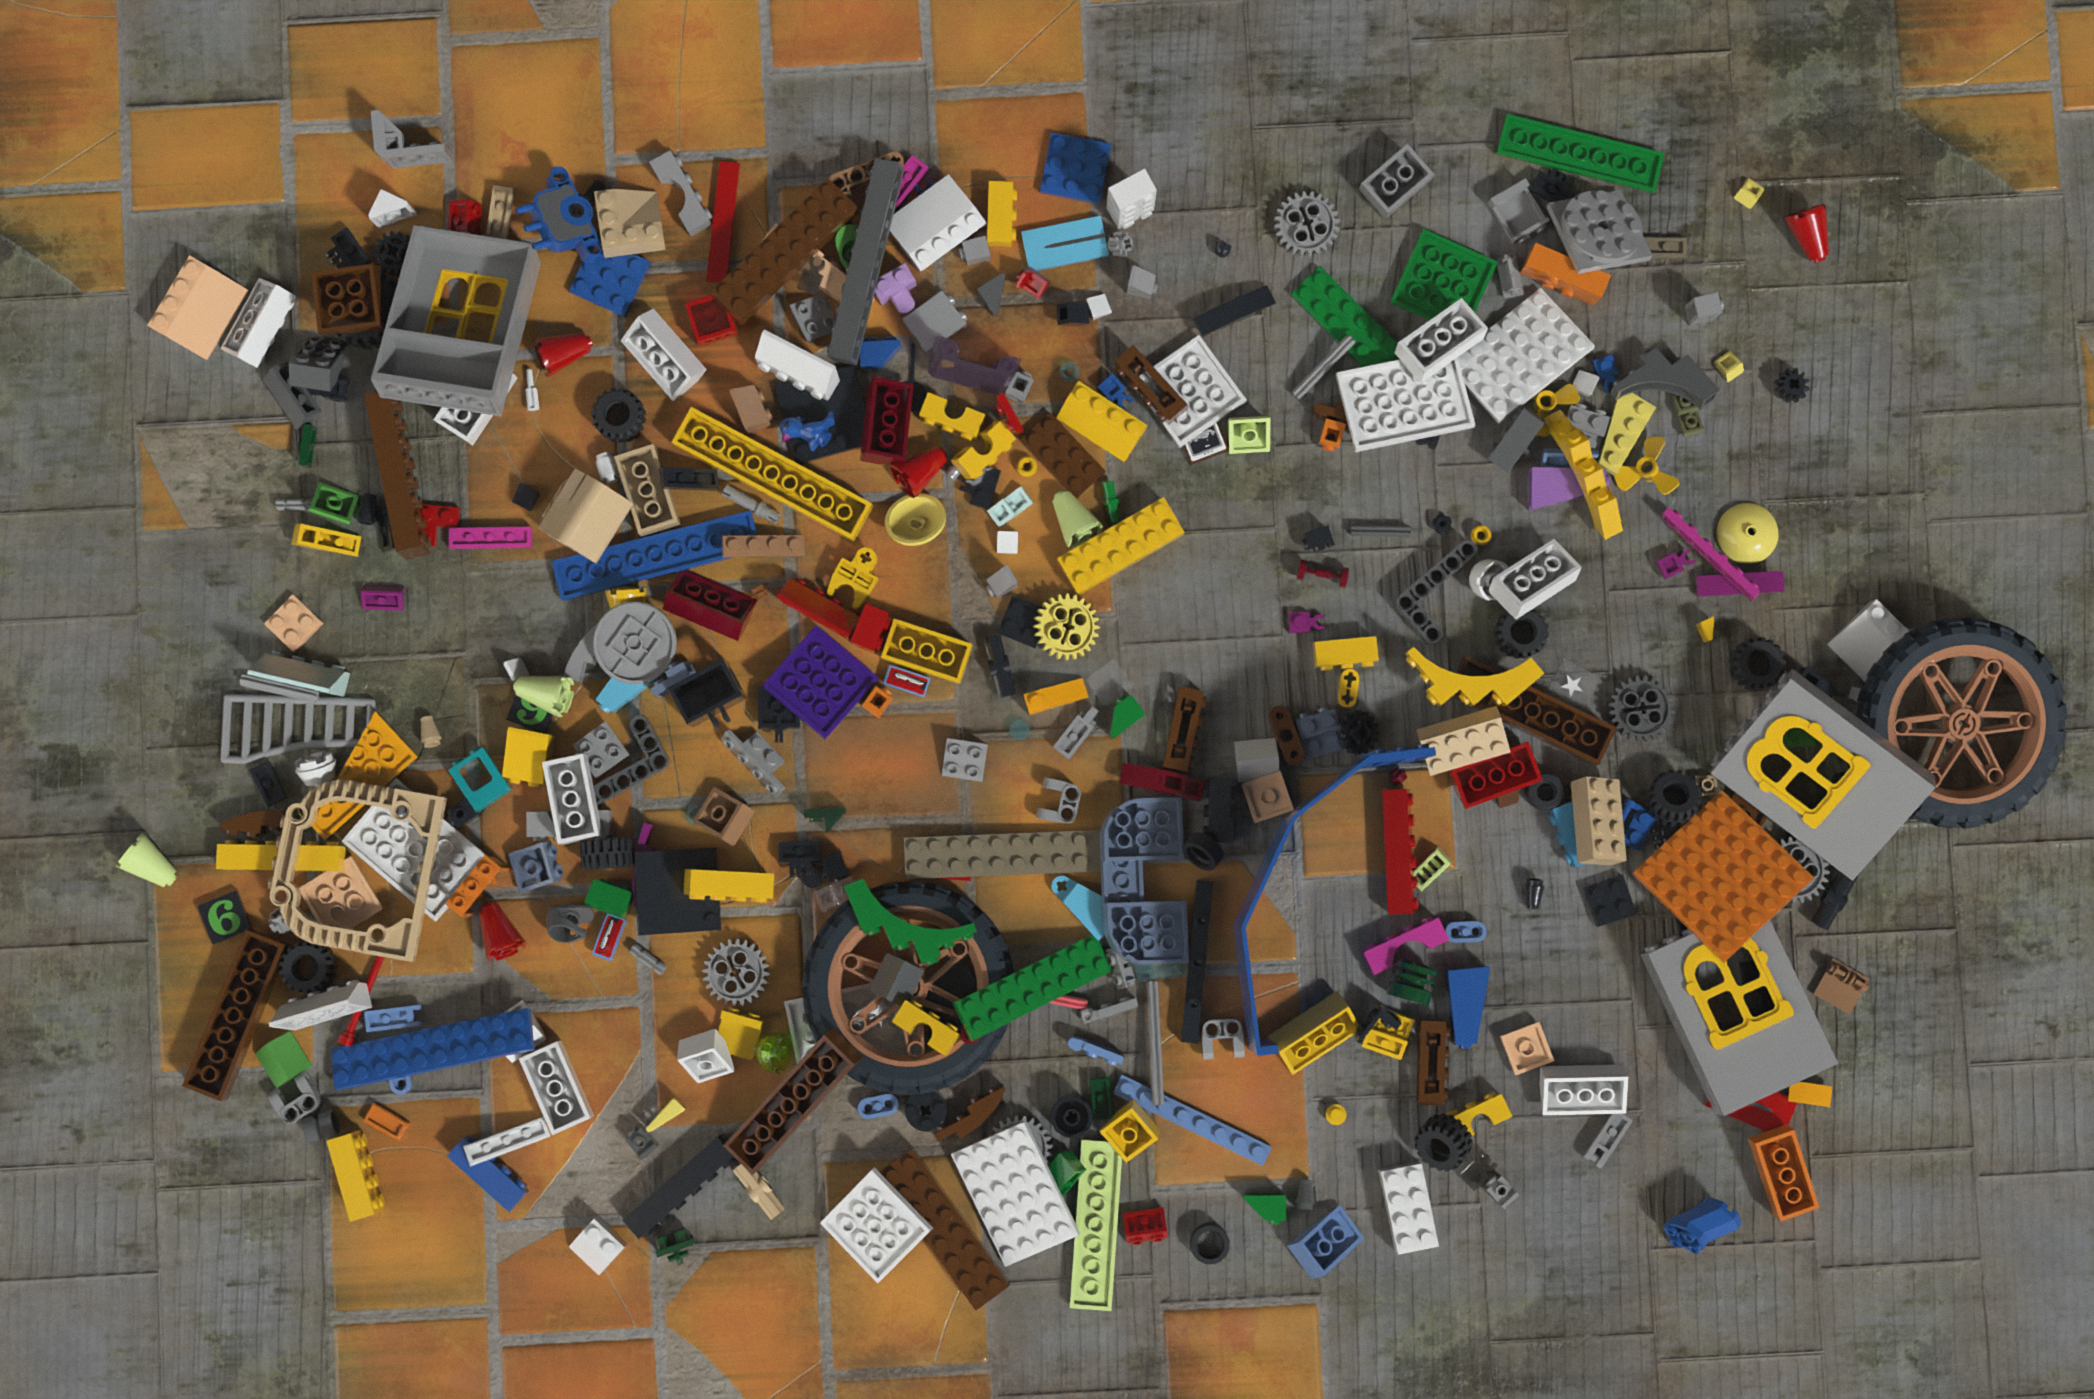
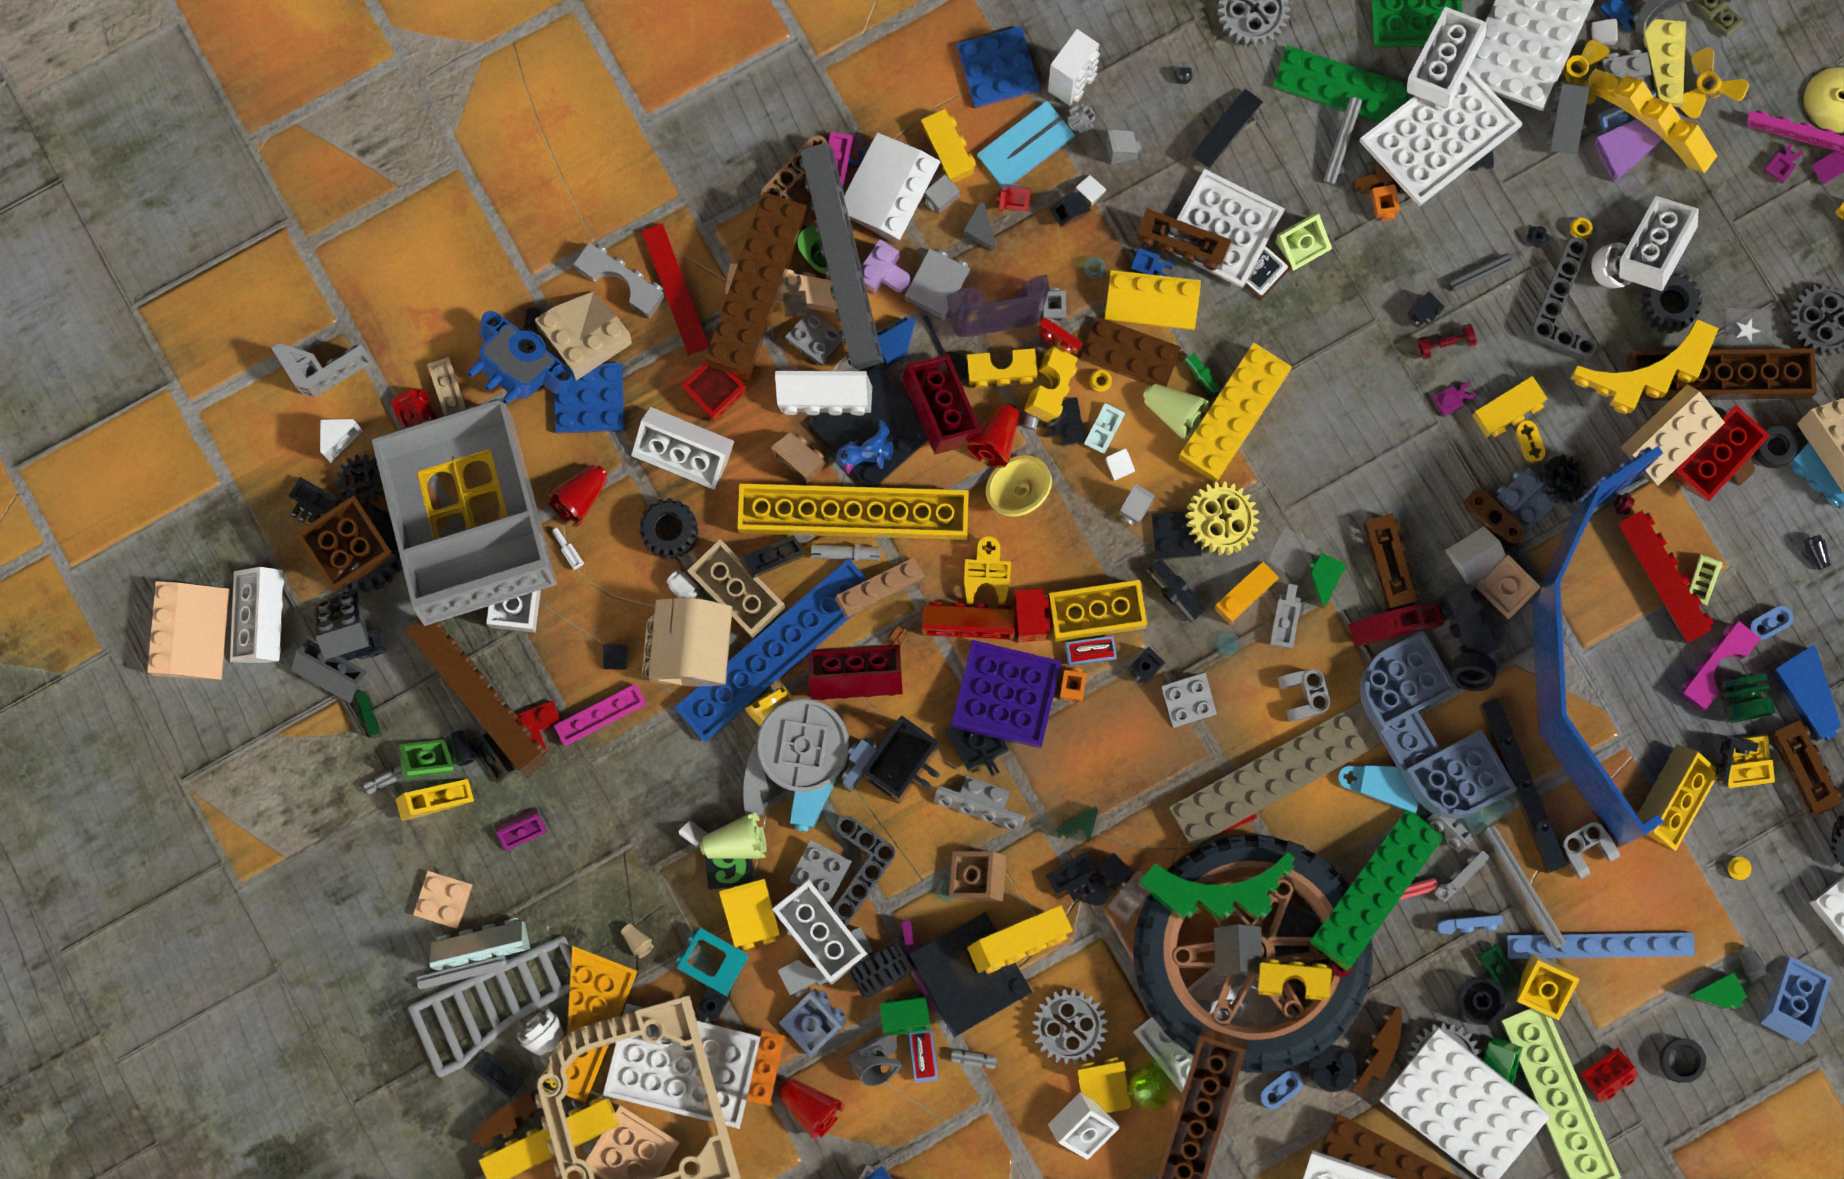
camera: 25 degrees left, 5 degrees down
none -> black brick [1129,647,1165,685]

